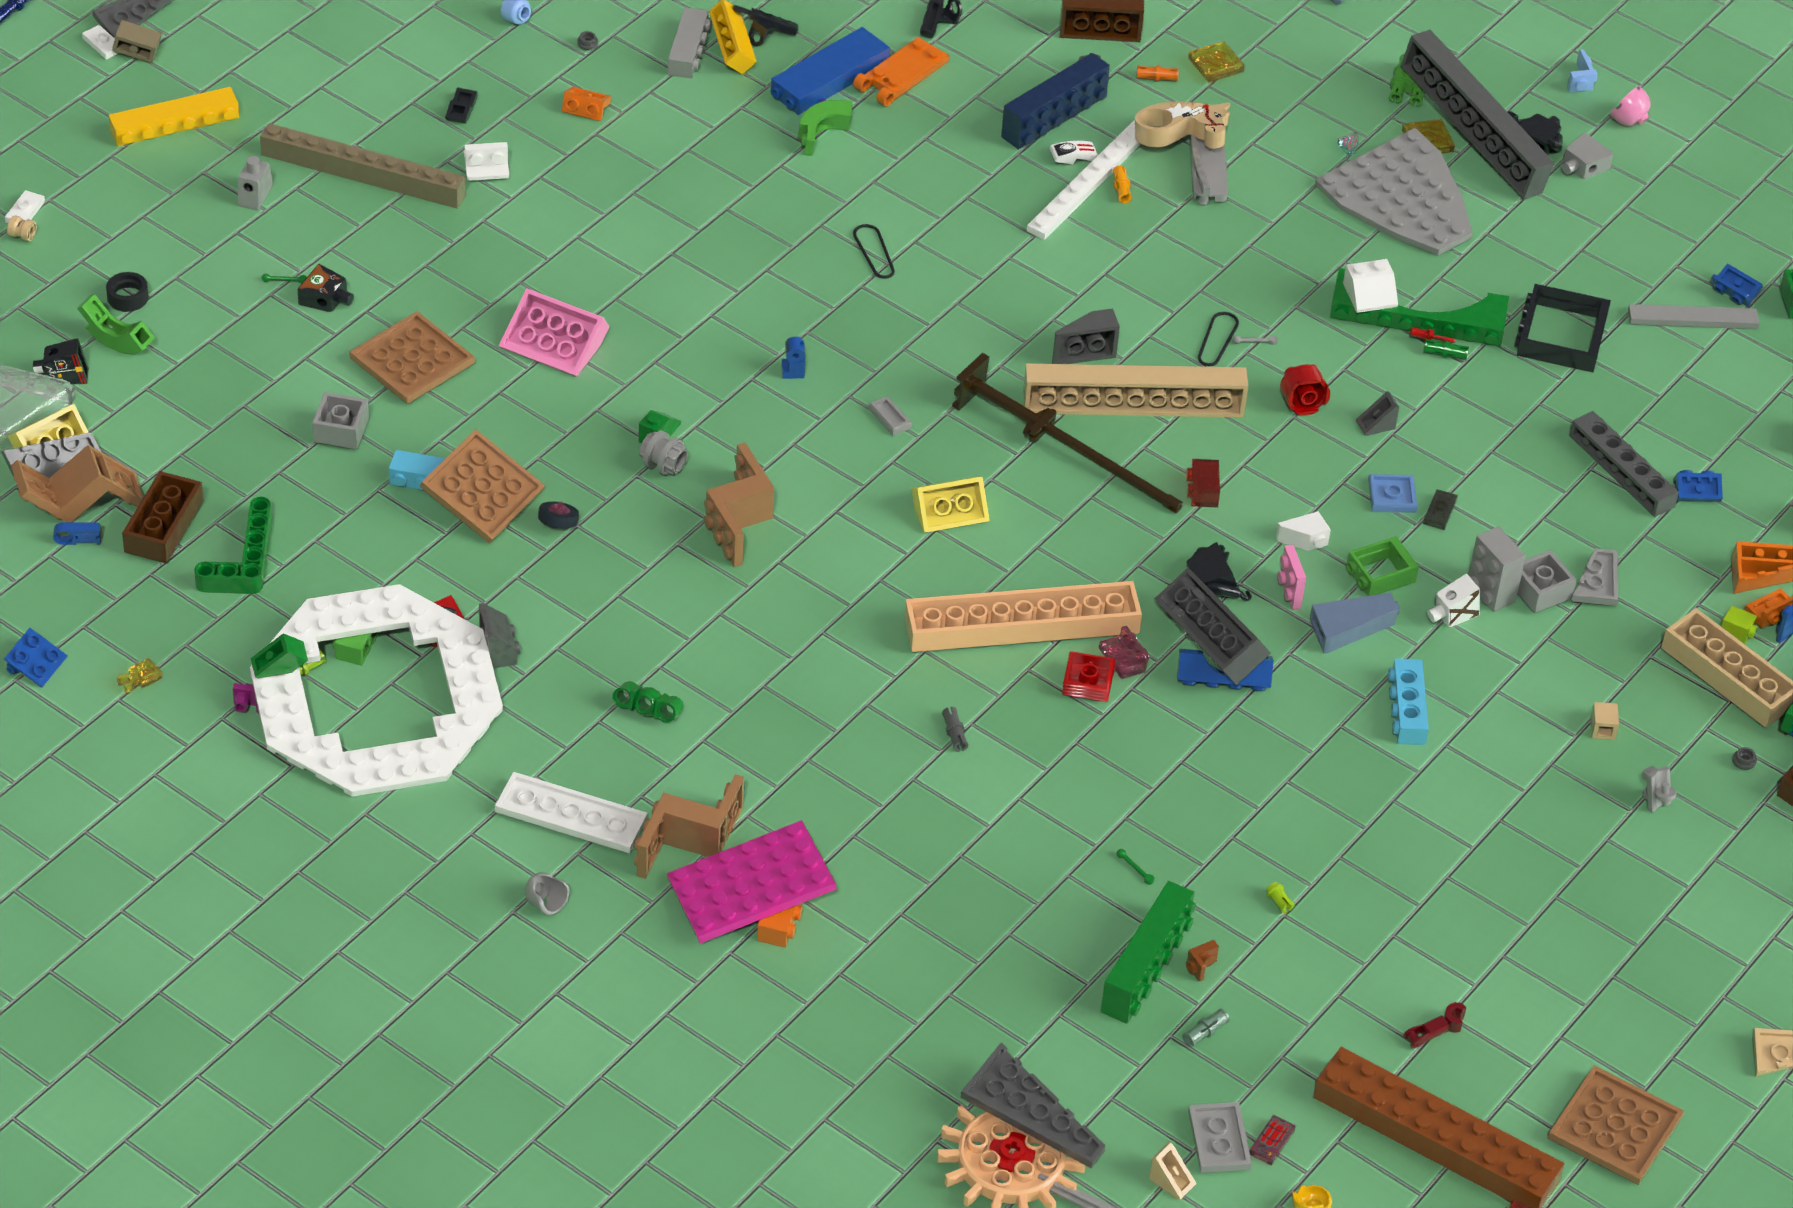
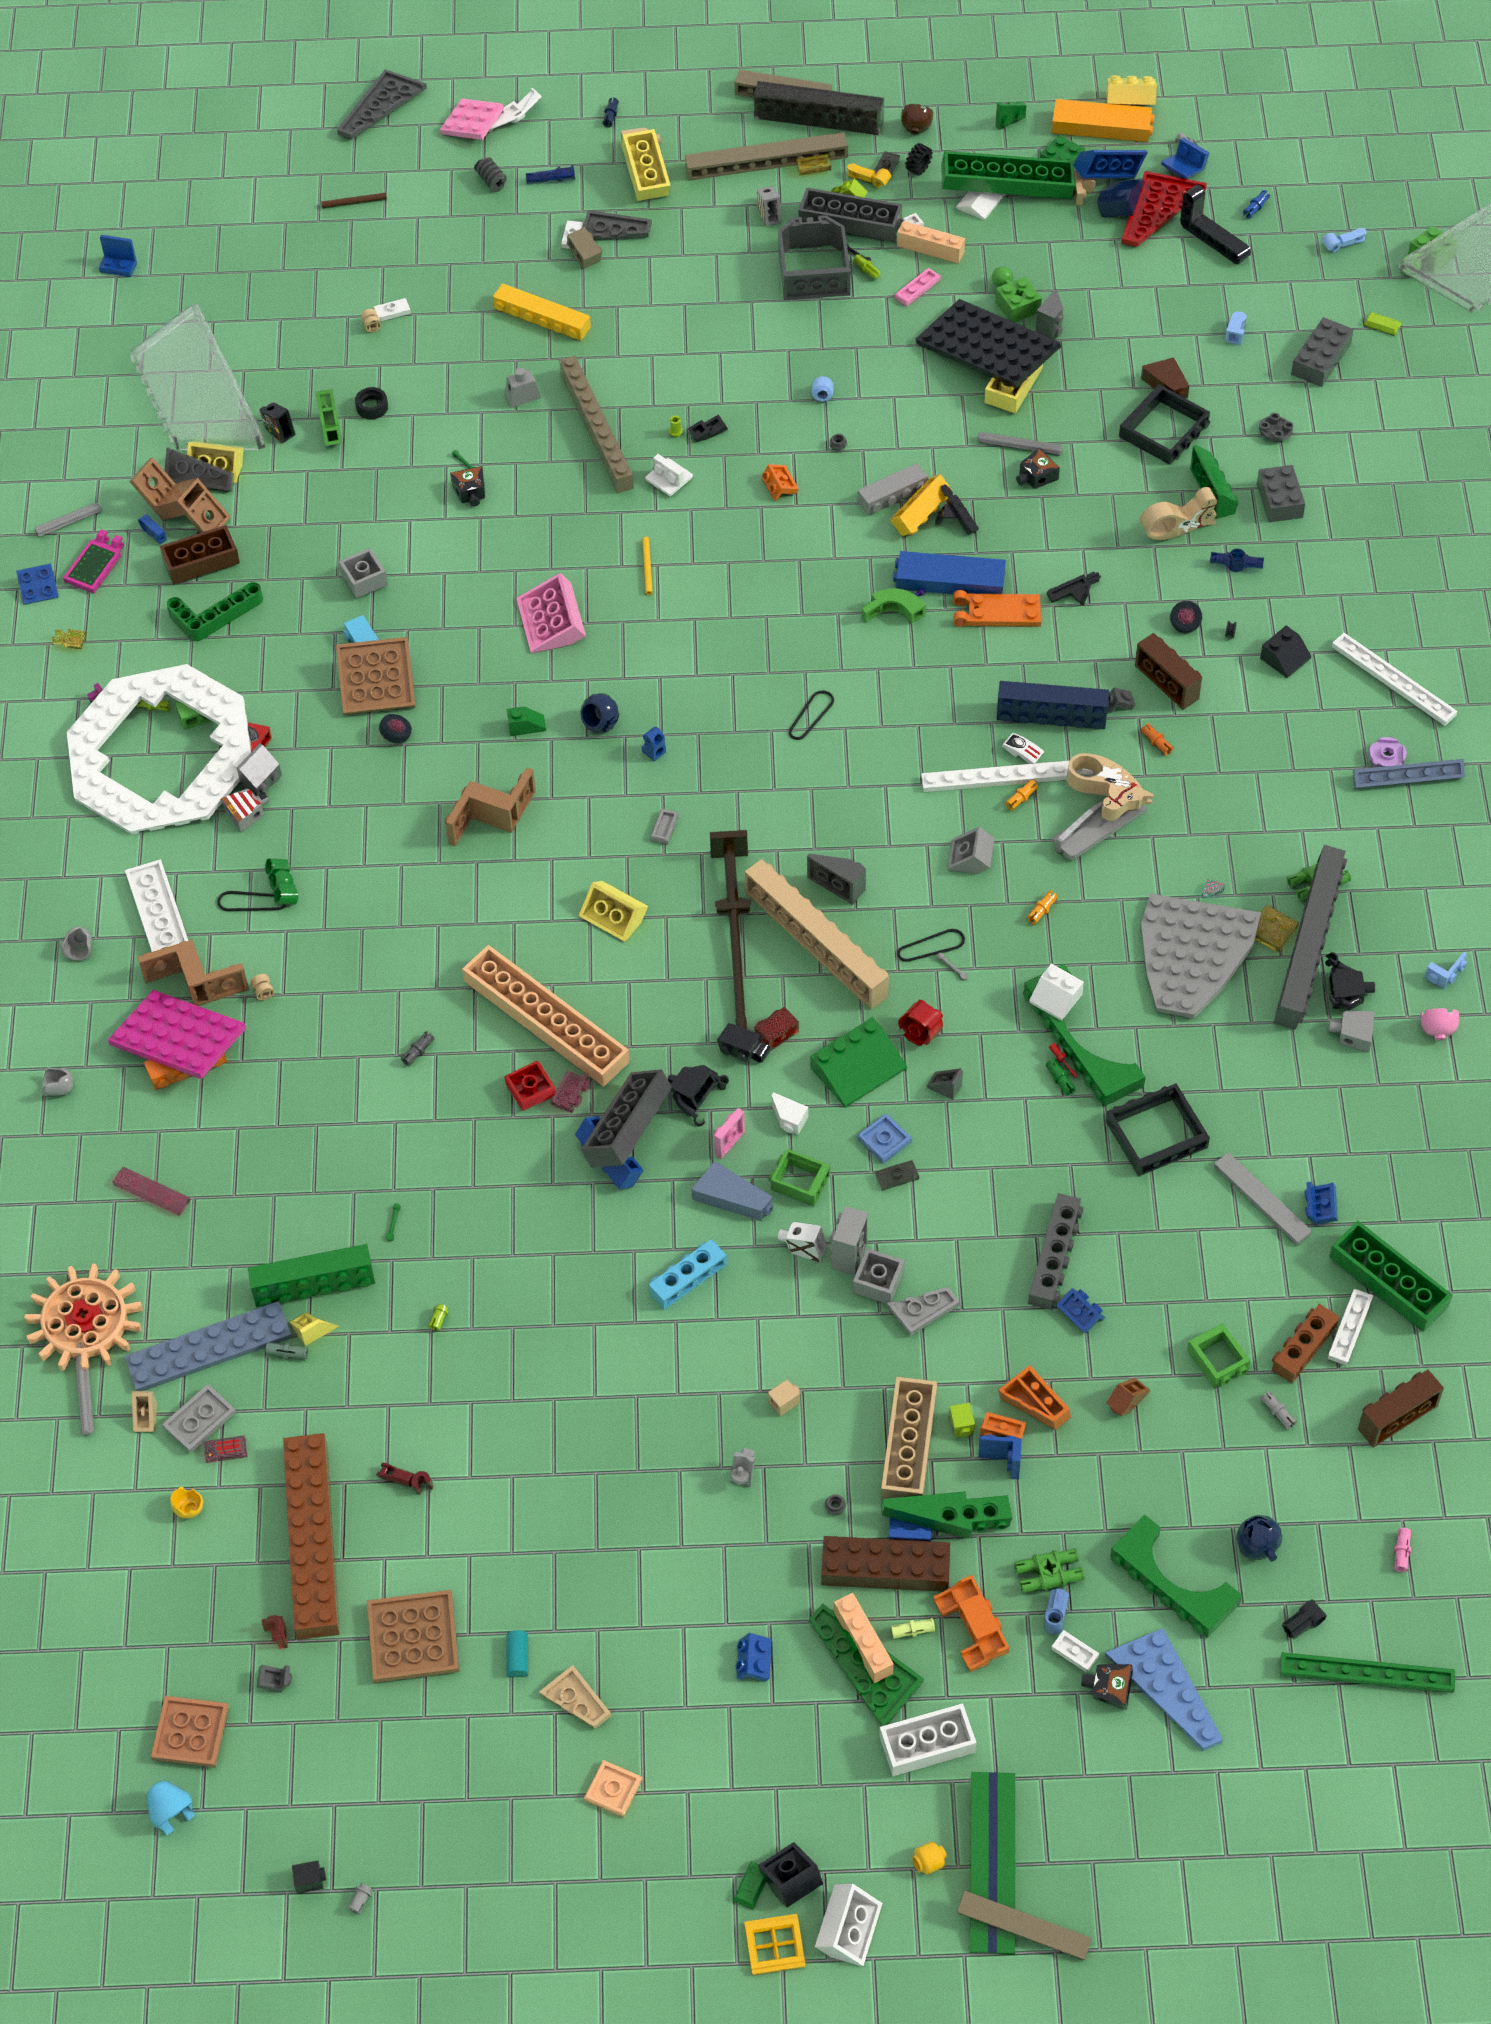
camera: 55 degrees right, 10 degrees up
green slope [251,633,308,679] -> none
medium nougat plate [349,311,475,404] -> none
light grey piece [639,430,688,476] -> none
dark grey wing [961,1042,1105,1169] -> none
dark orange bracket [1186,940,1219,981] -> none
clear yellow plate [1188,41,1245,82] -> none
none -> light grey hair [42,1067,73,1096]
none -> tile [63,529,124,594]
none -> clear pink tile [112,1167,190,1216]
none -> sand blue plate [124,1301,292,1391]
none -> black piece [217,891,286,911]
none -> torso [221,789,269,832]
none -> tan wheel [250,974,275,1001]
none -> light yellow slope [289,1312,339,1346]
none -> teal brick [506,1630,528,1677]
none -> dark blue piece [580,693,619,733]
none -> yellow piece [642,537,653,595]
none -> lime pin [669,415,683,437]
none -> black hinge [717,1023,771,1063]
none -> green slope [810,1017,907,1108]
none -> light grey slope [948,827,994,874]
none -> light orange pin [1027,891,1058,925]

